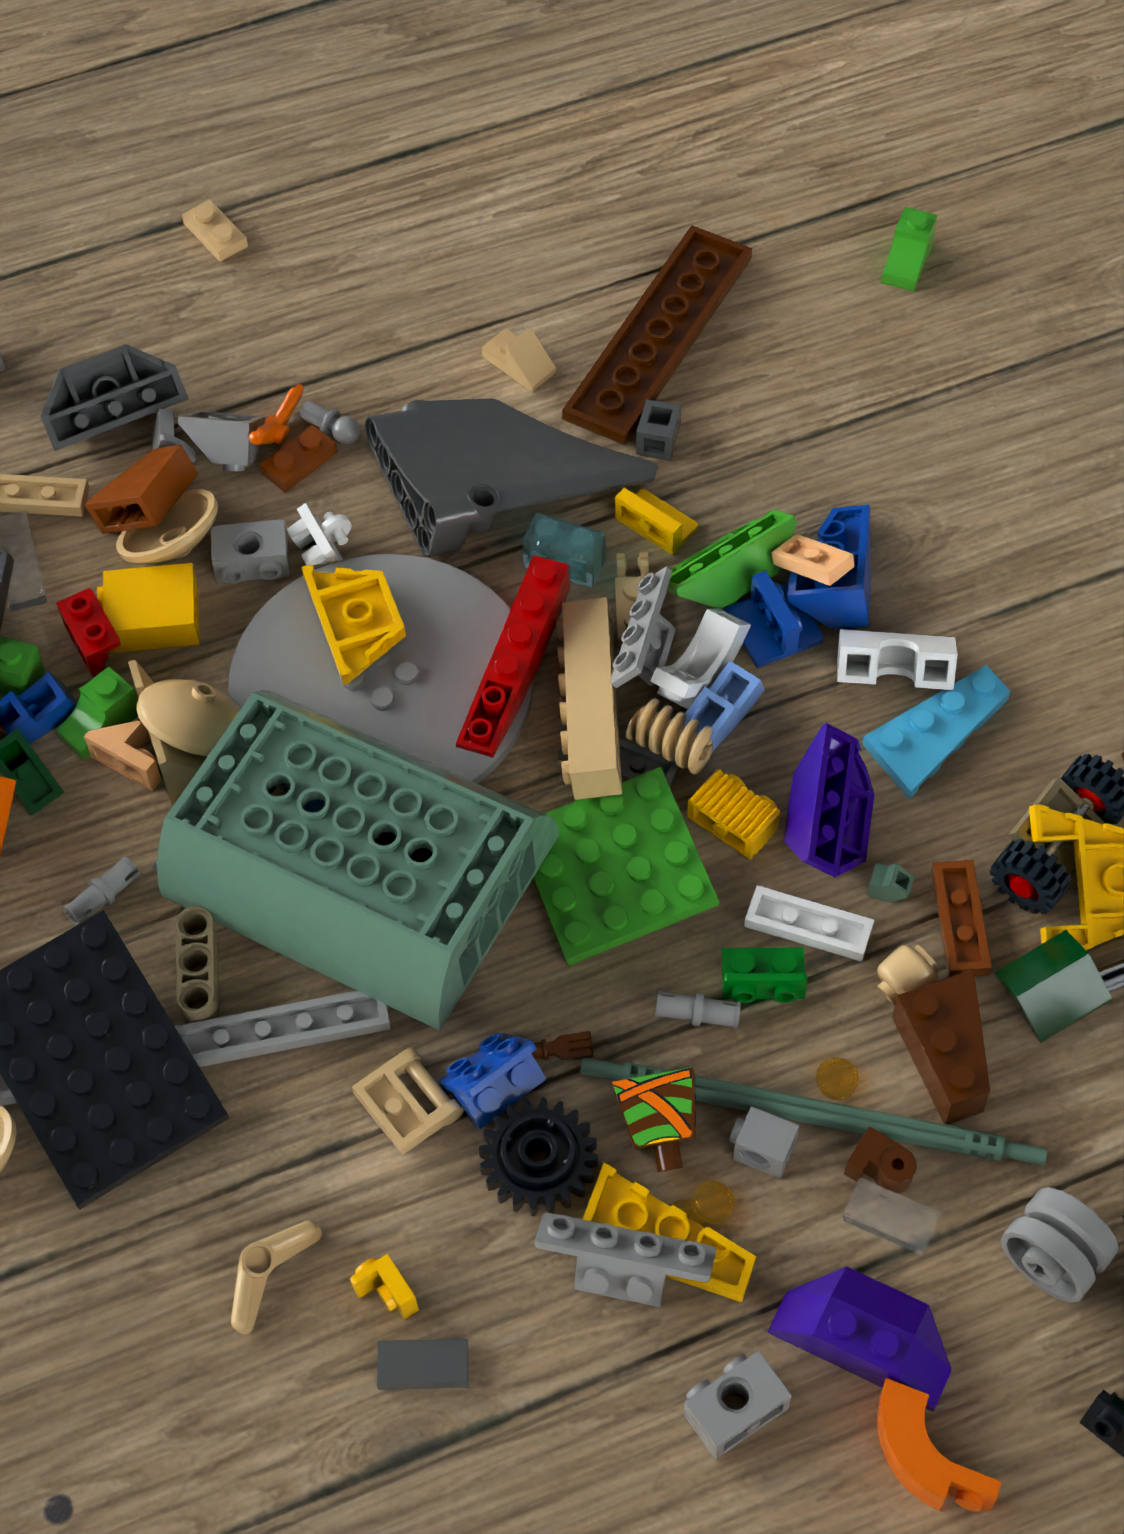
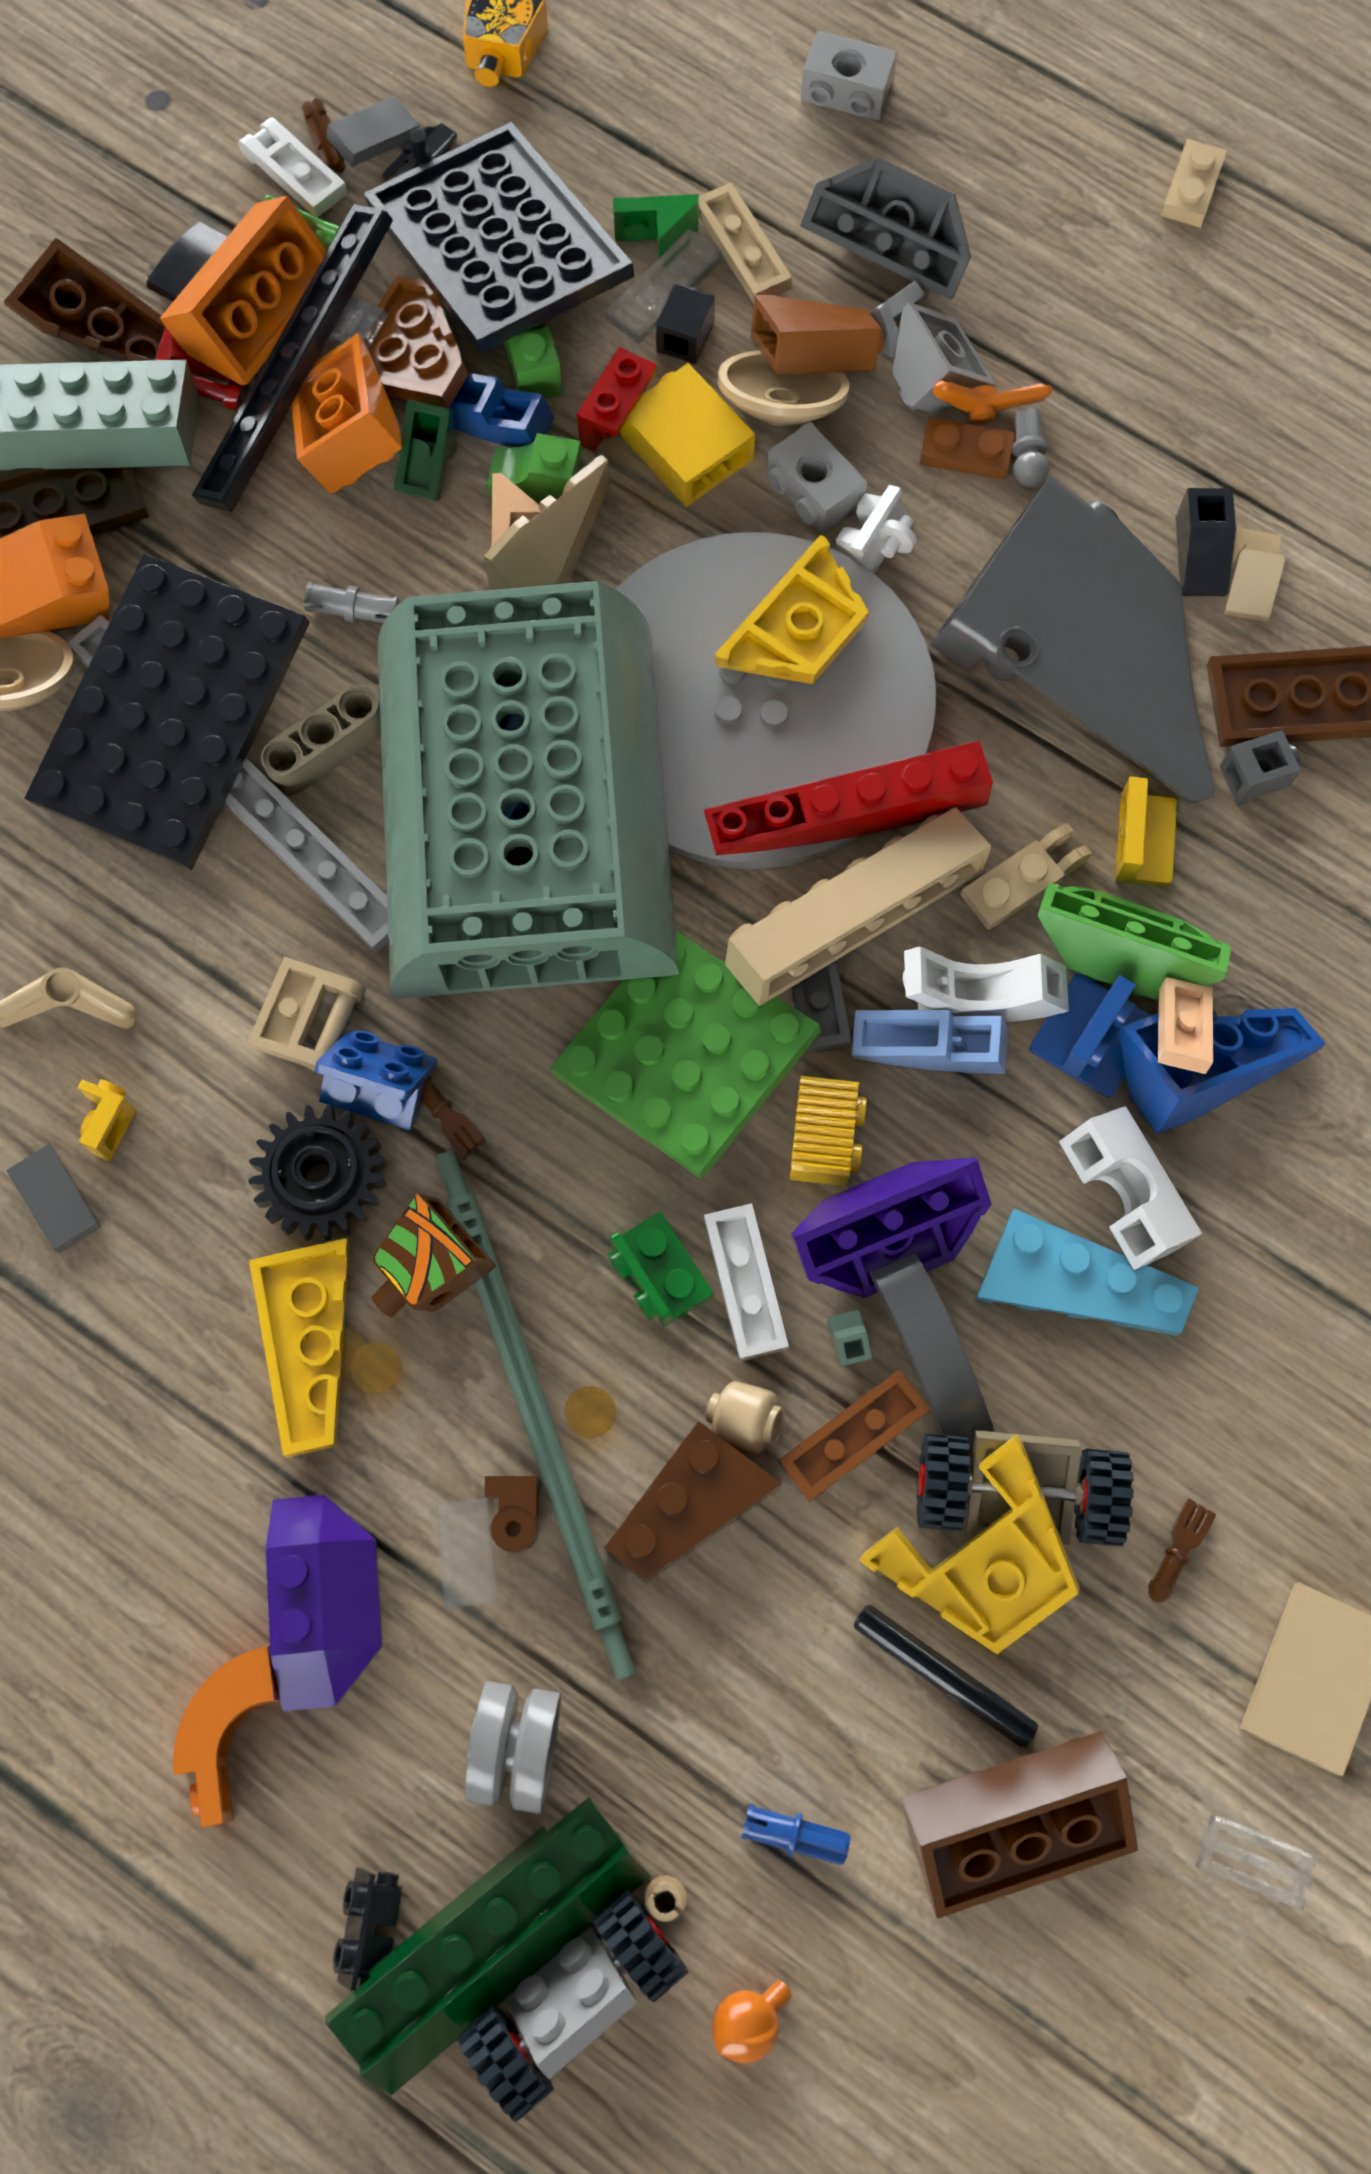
camera: 55 degrees right, 15 degrees up
tan dish [136,679,242,756] -> none
clear light blue brick [522,512,606,588] -> none
light grey bracket [535,1213,716,1307] -> none
light grey bracket [610,567,676,688] -> none
tan piece [626,698,713,775] -> none
light grey pin [655,990,741,1029] -> none
light grey brick [683,1351,792,1460] -> none
light grey brick [729,1106,799,1179] -> none
dark green slope [995,930,1113,1043] -> none
none -> black brick [656,283,715,365]
none -> dark grey slope [869,1253,995,1451]
none -> black slope [1175,488,1236,596]

